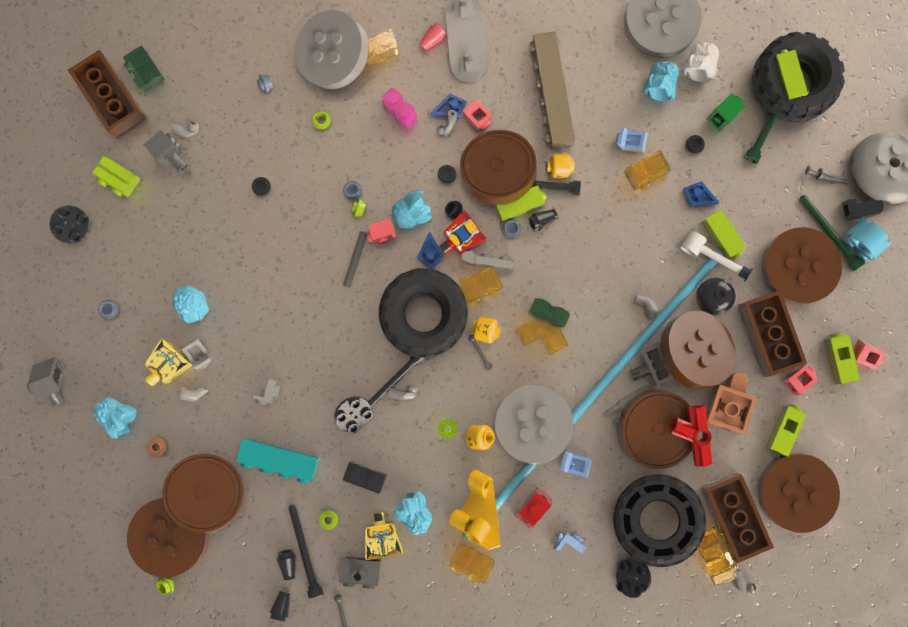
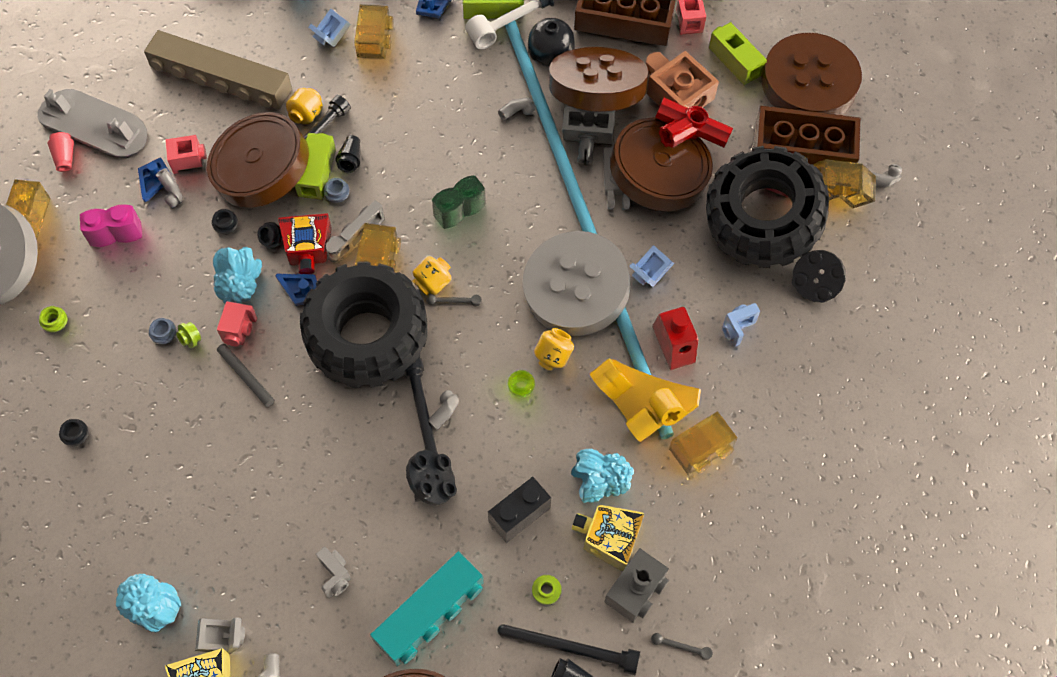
camera: 60 degrees left, 20 degrees down
clear yellow brick [516,319,569,356] -> none

